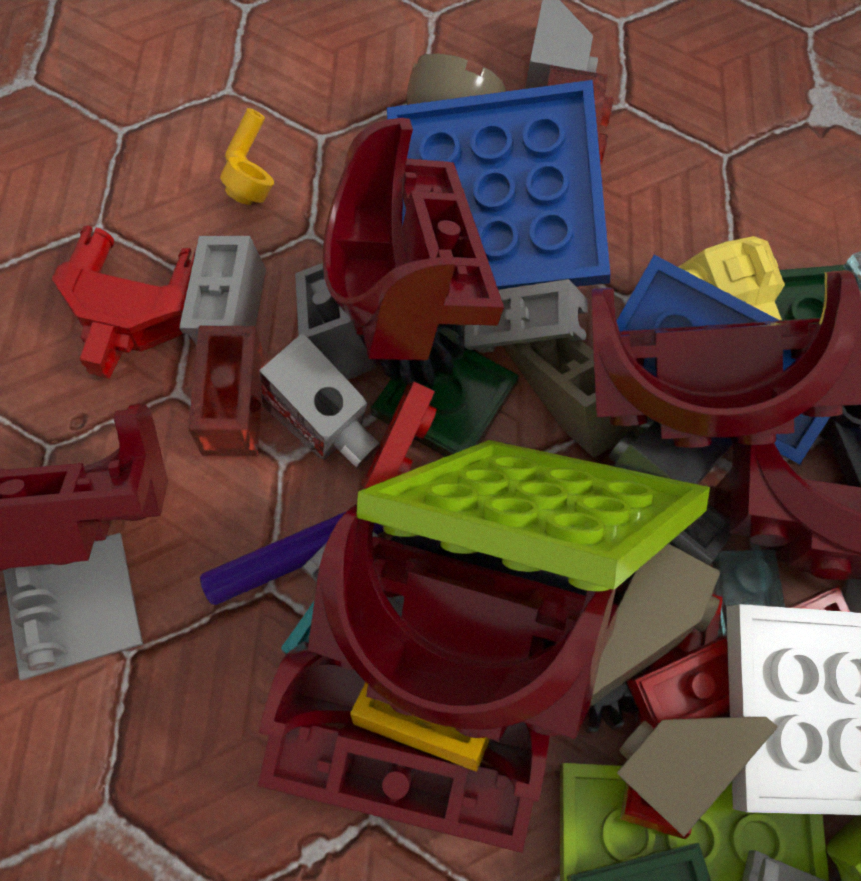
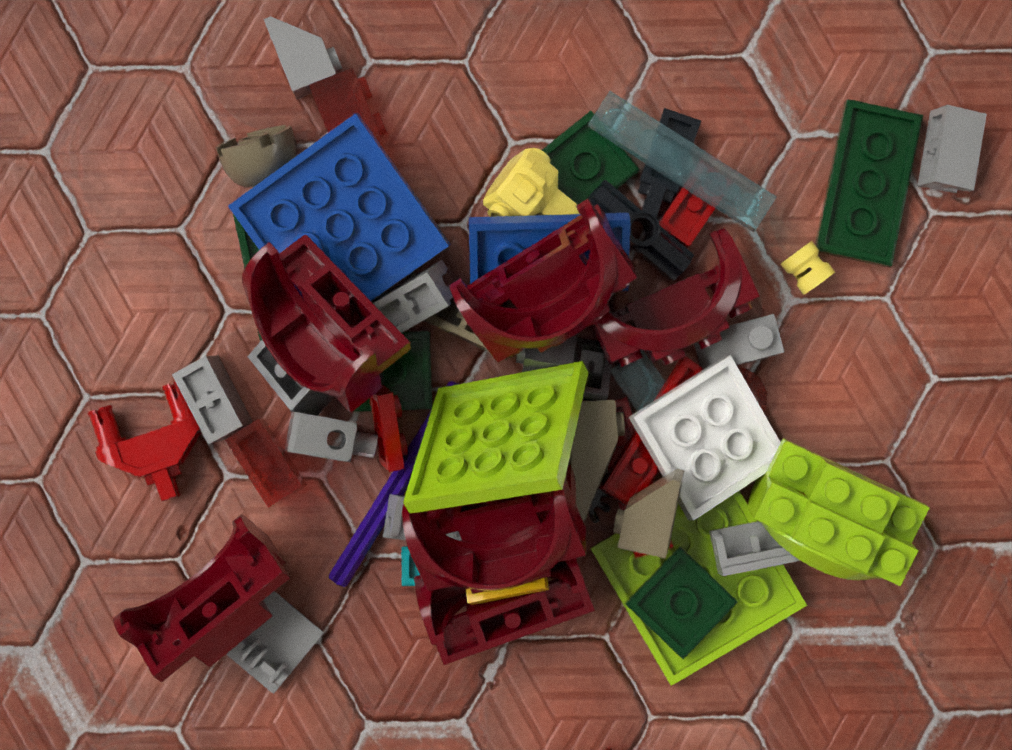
camera: 30 degrees left, 20 degrees up
yellow plate [220,108,274,205] -> none

